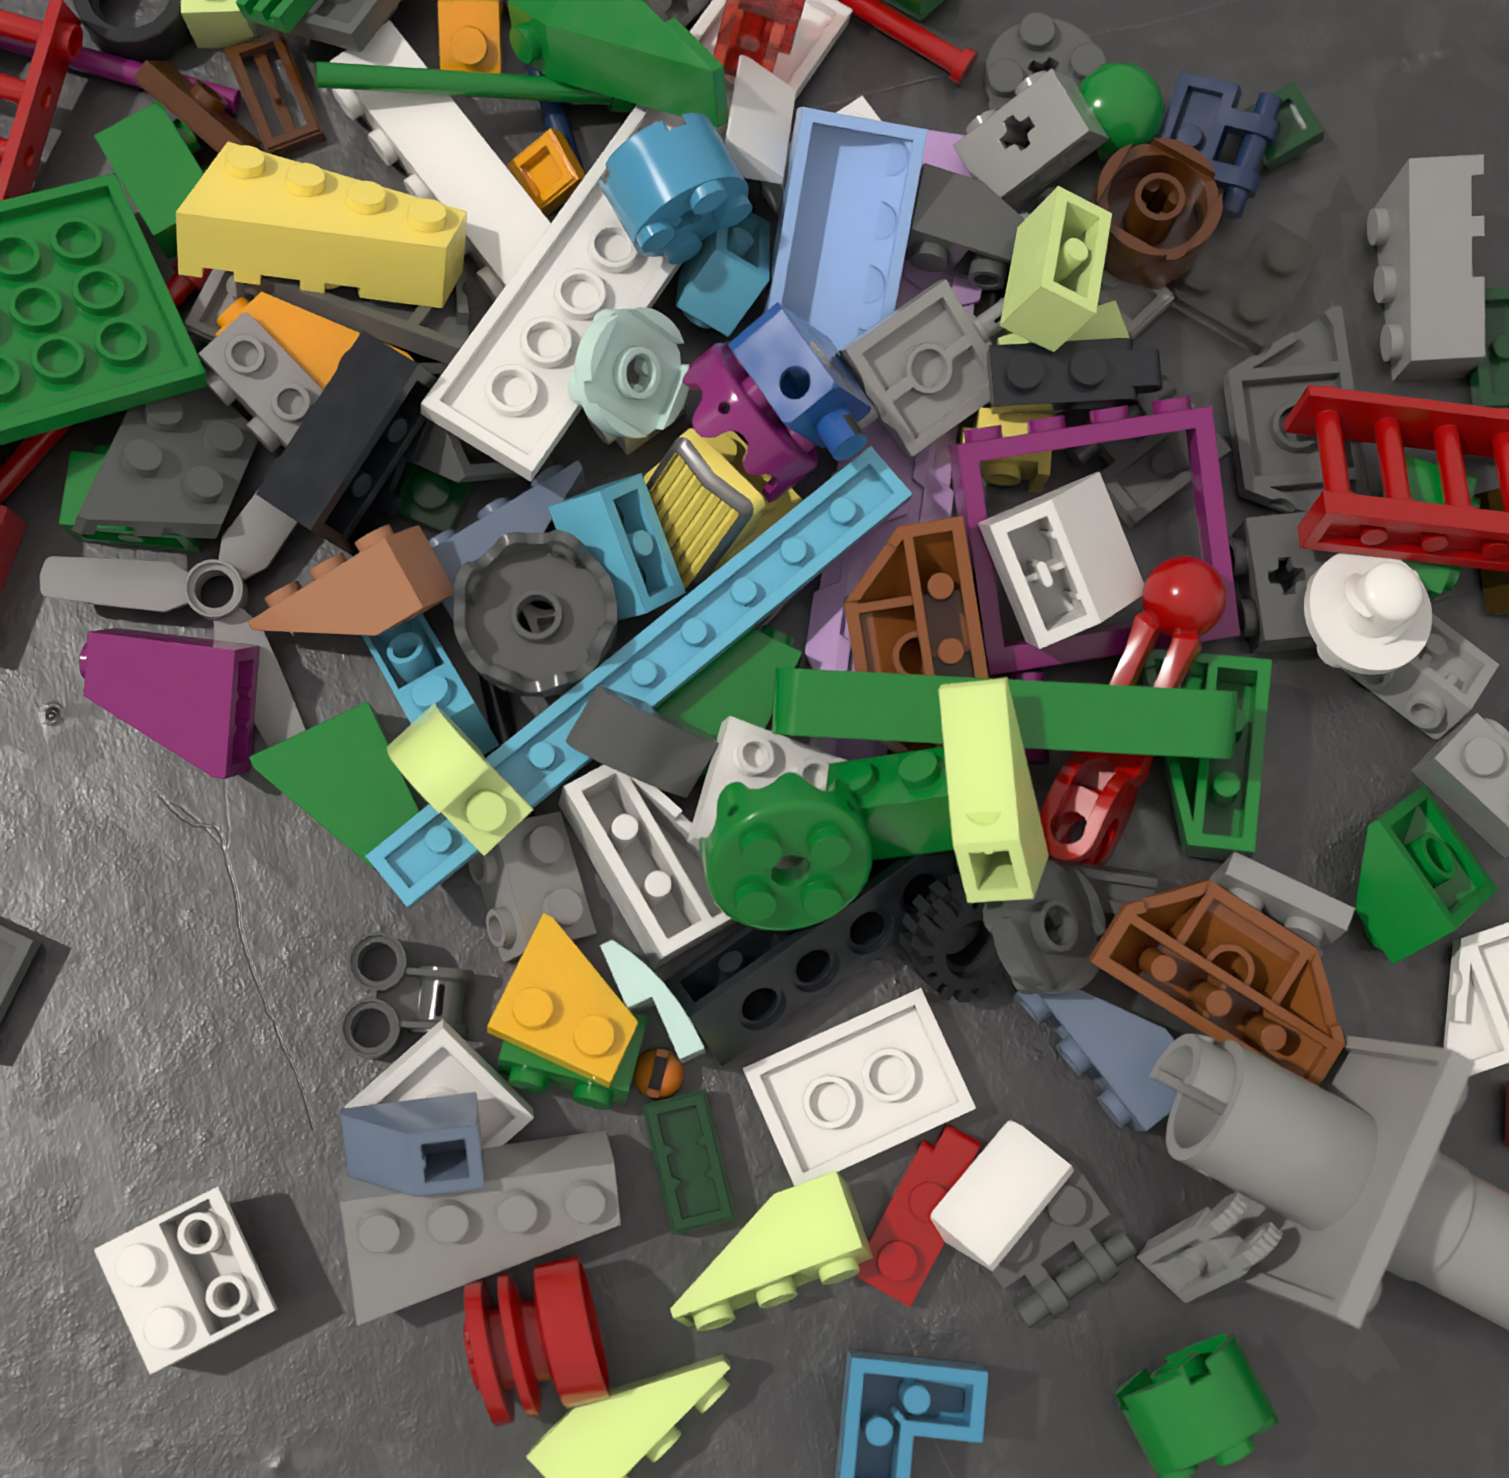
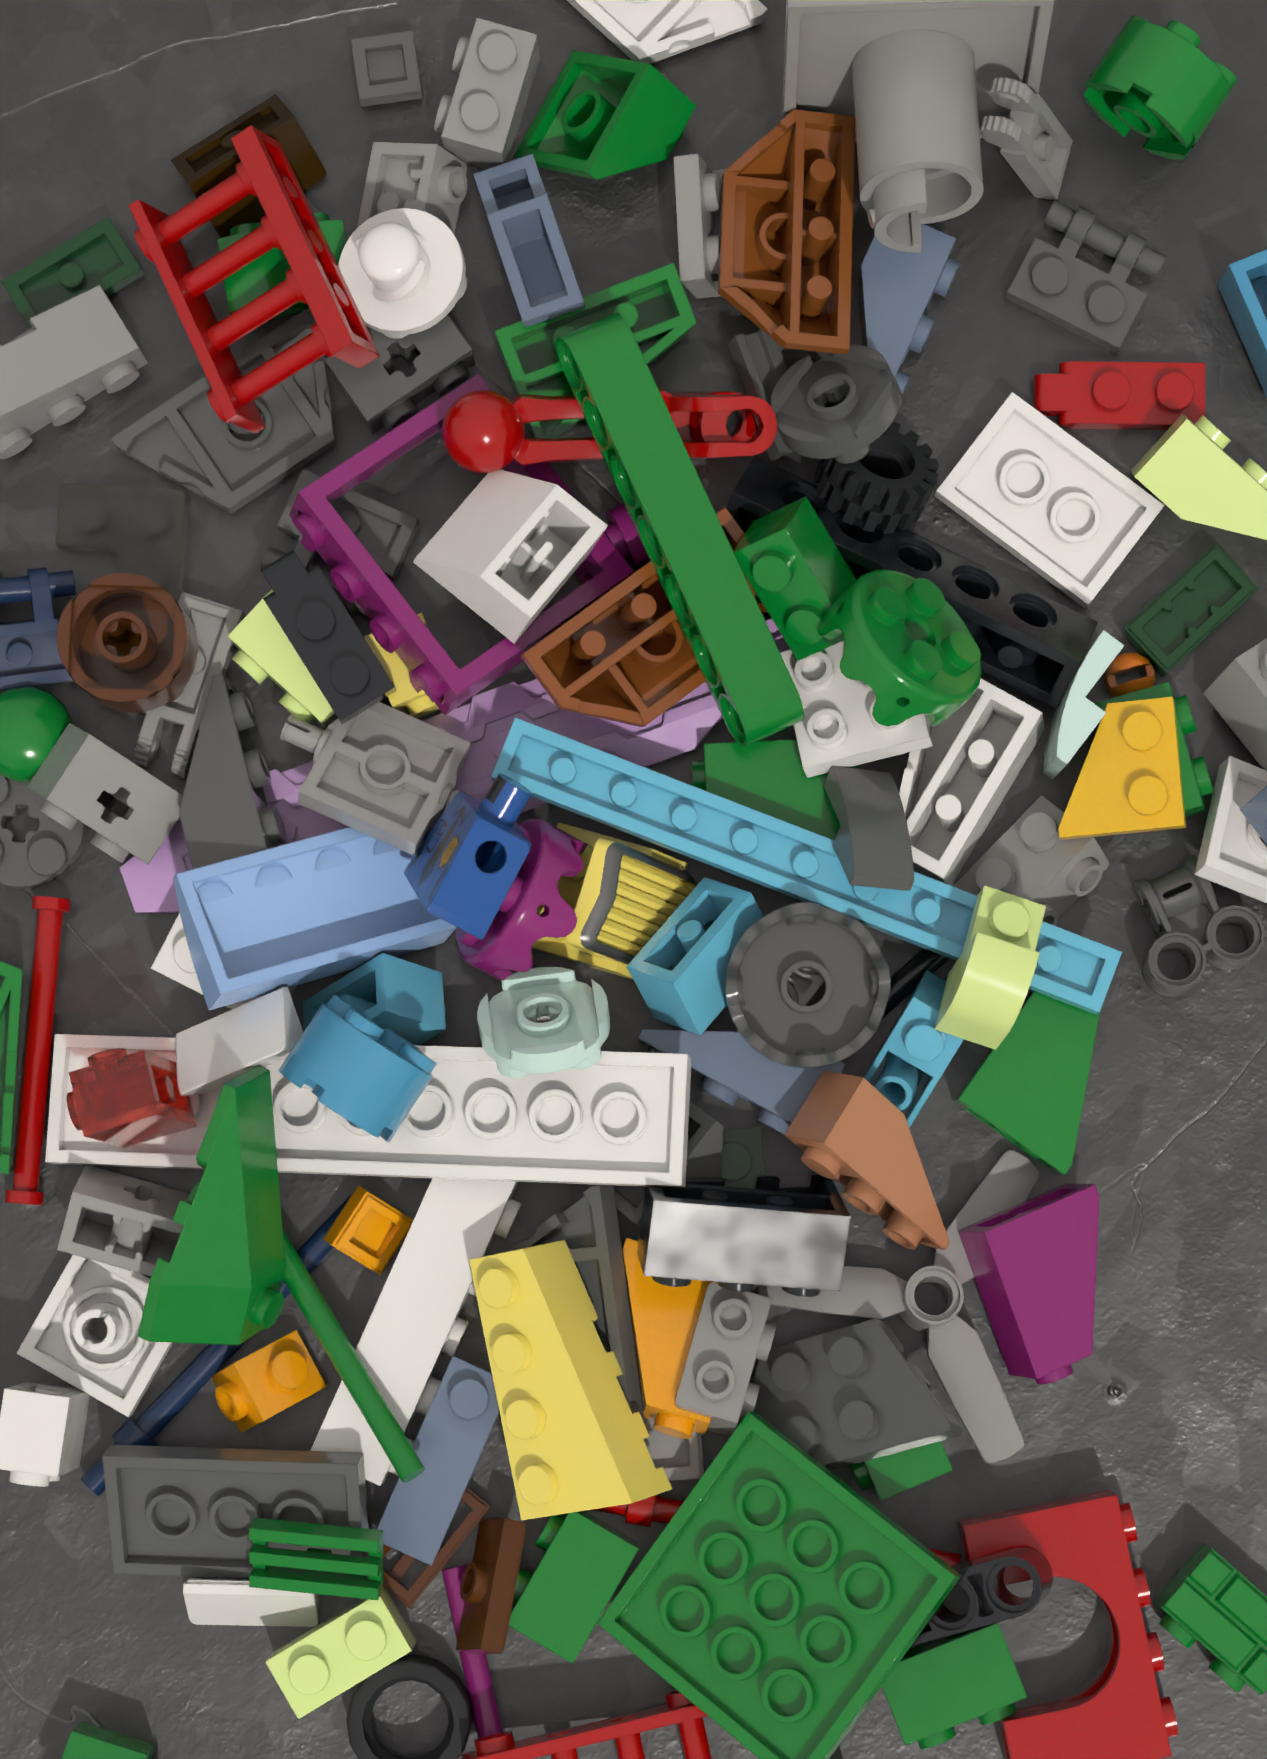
camera: 110 degrees left, 5 degrees up
white slope [930,1120,1074,1271] -> none
yellowish green slope [939,678,1049,903] -> none
yellowish green brick [999,186,1112,352] -> none
none -> sand blue slope [377,1356,500,1566]
none -> sand blue slope [473,154,585,328]

